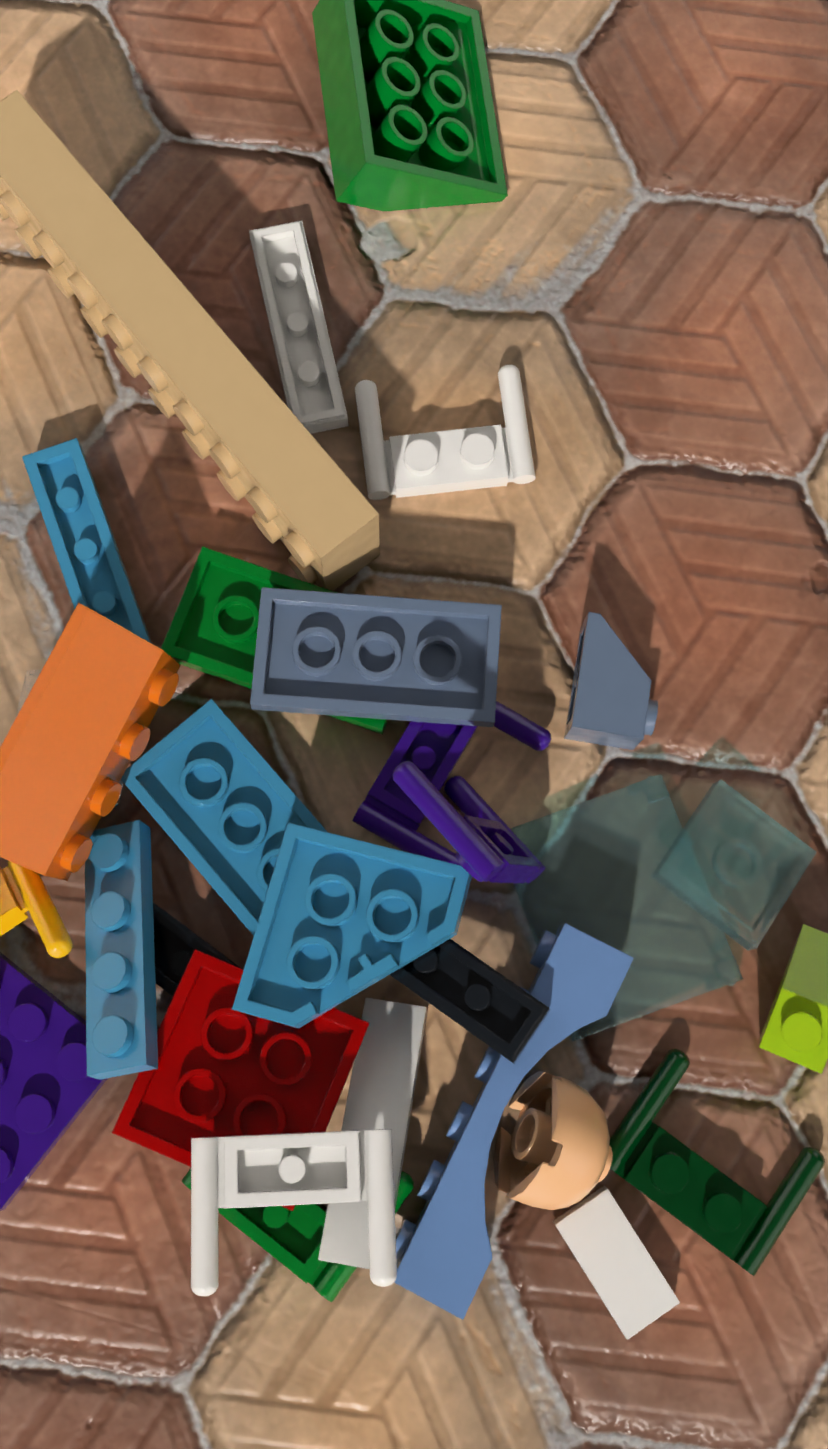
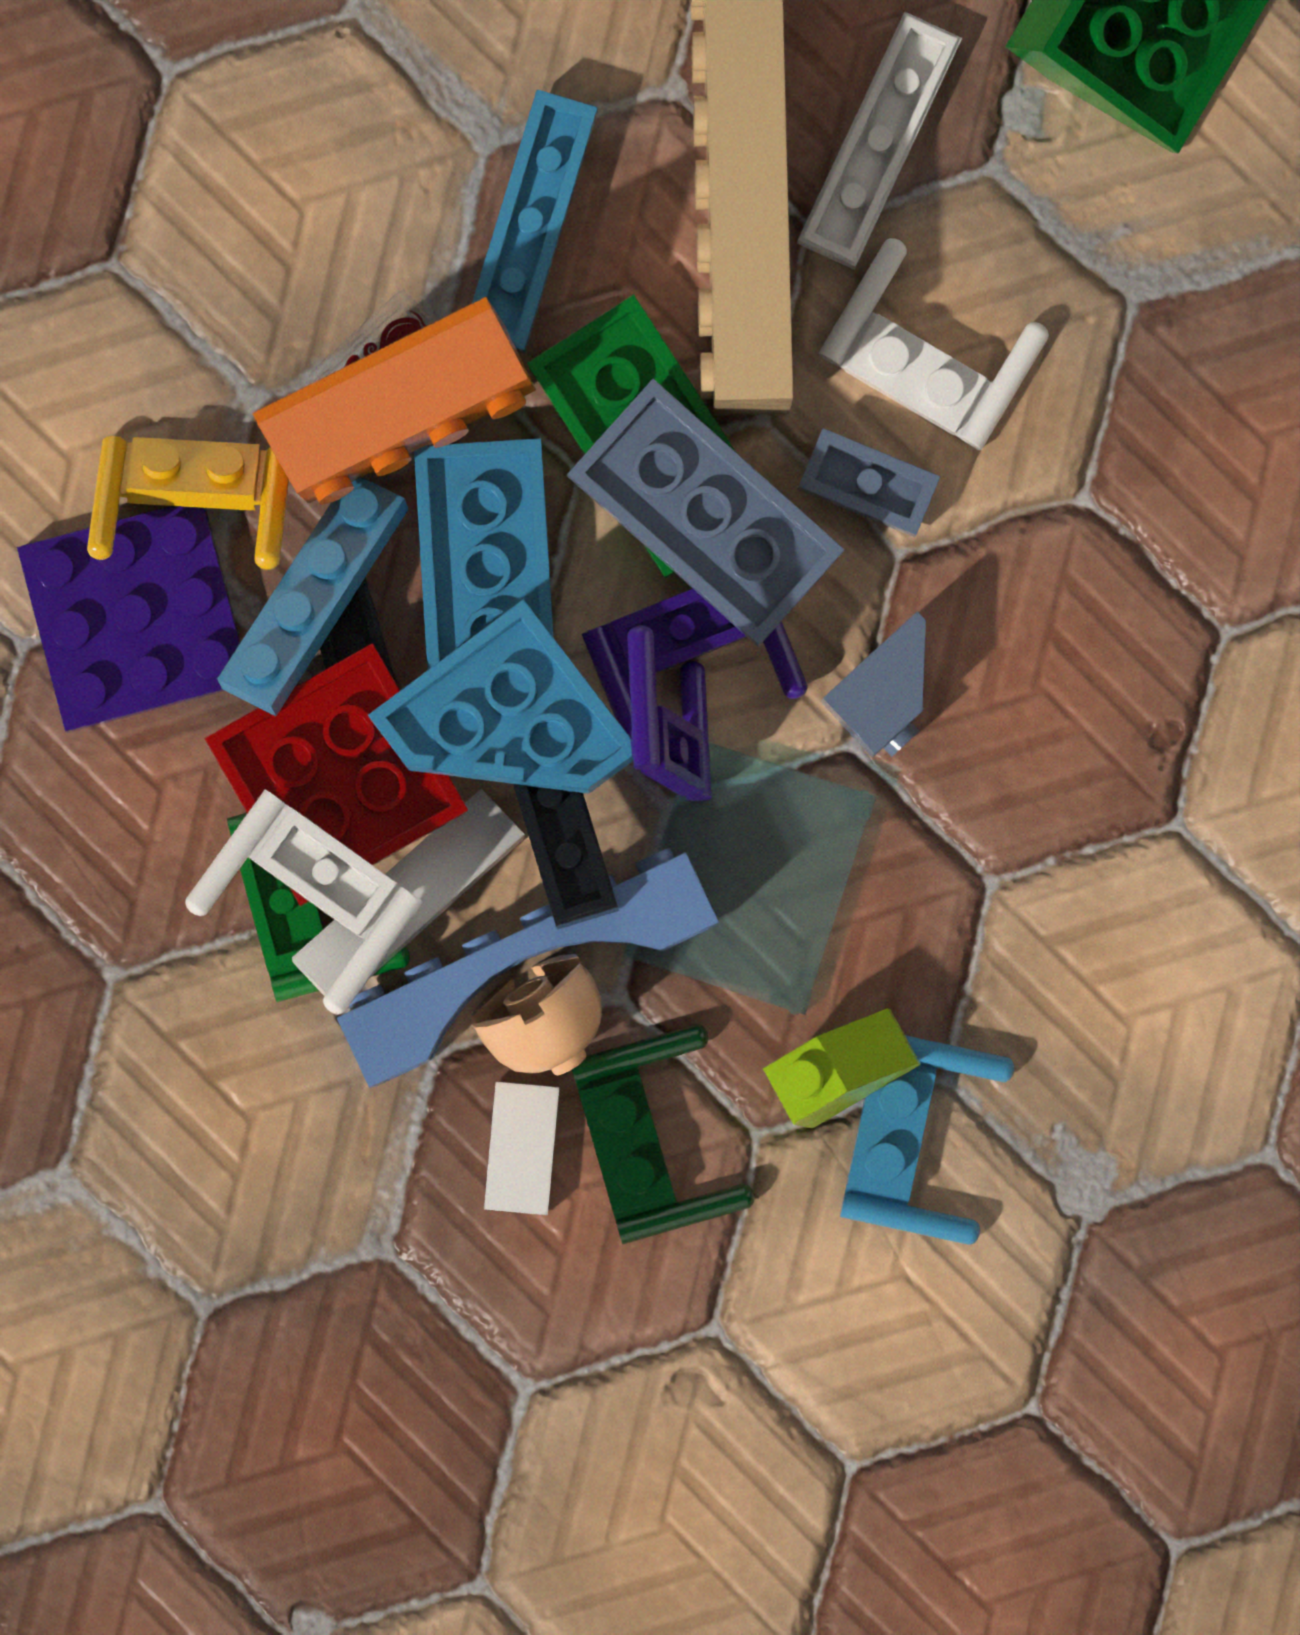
camera: 40 degrees right, 10 degrees up
clear light blue tile [651,779,816,950] -> none
none -> sand blue plate [798,428,941,537]

